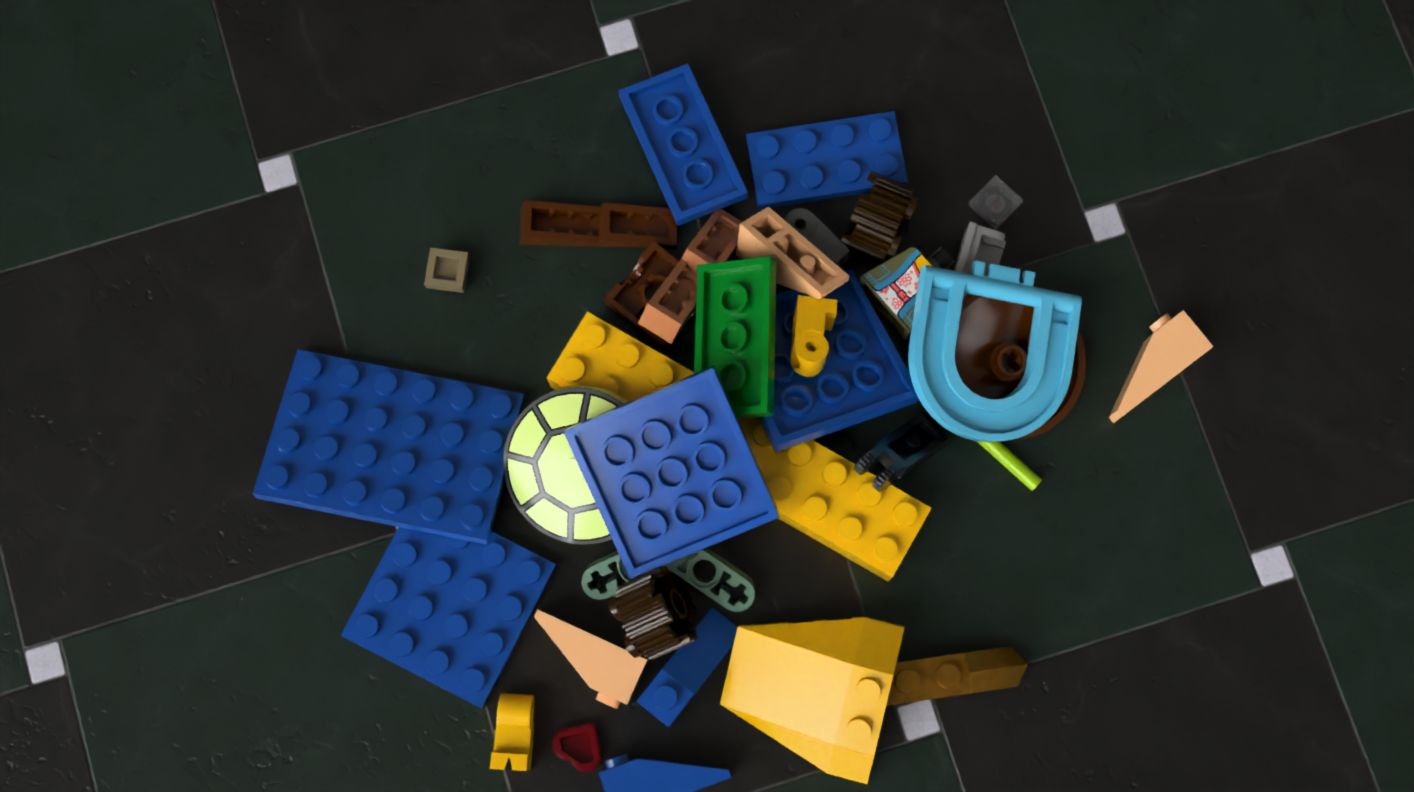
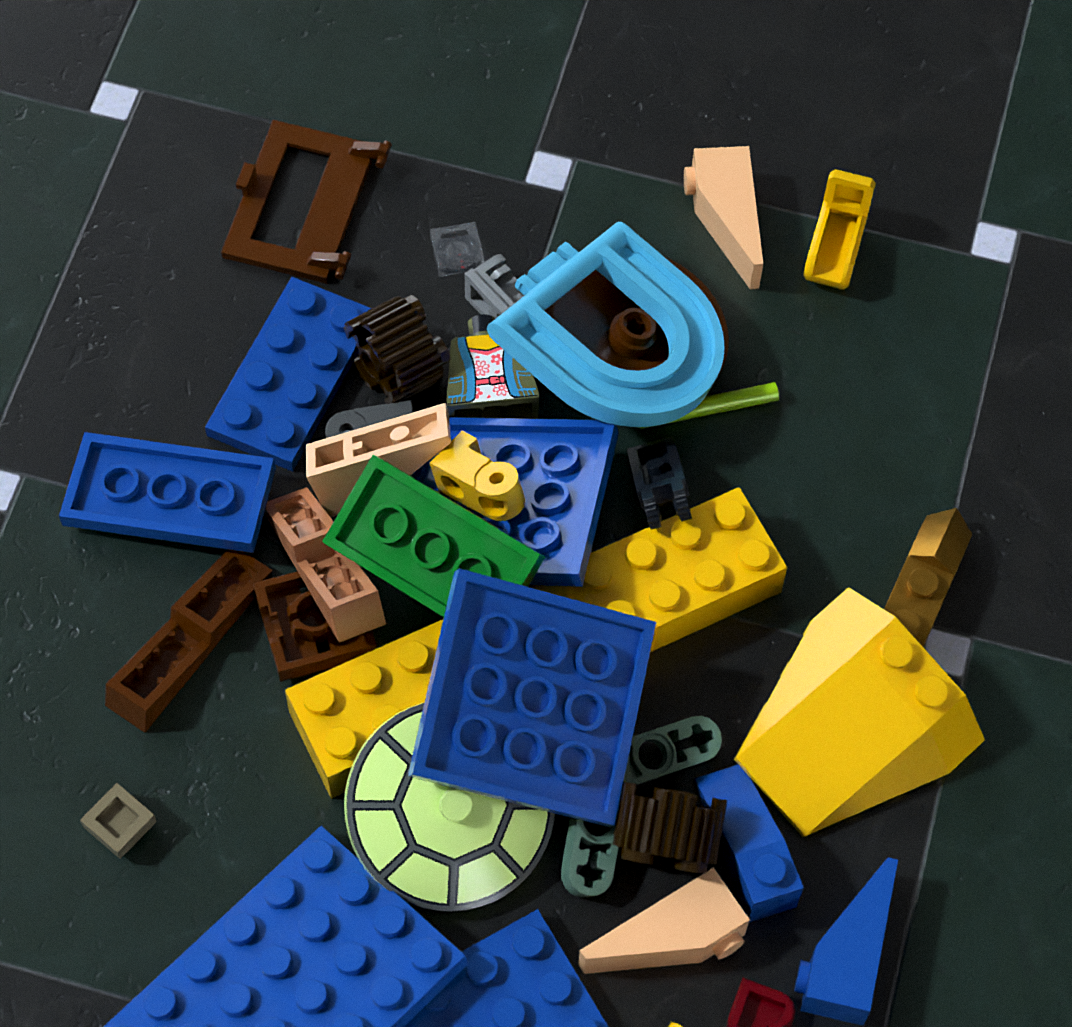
camera: 60 degrees left, 15 degrees down
none -> reddish brown piece [221,120,392,284]
none -> yellow animal [803,169,876,290]

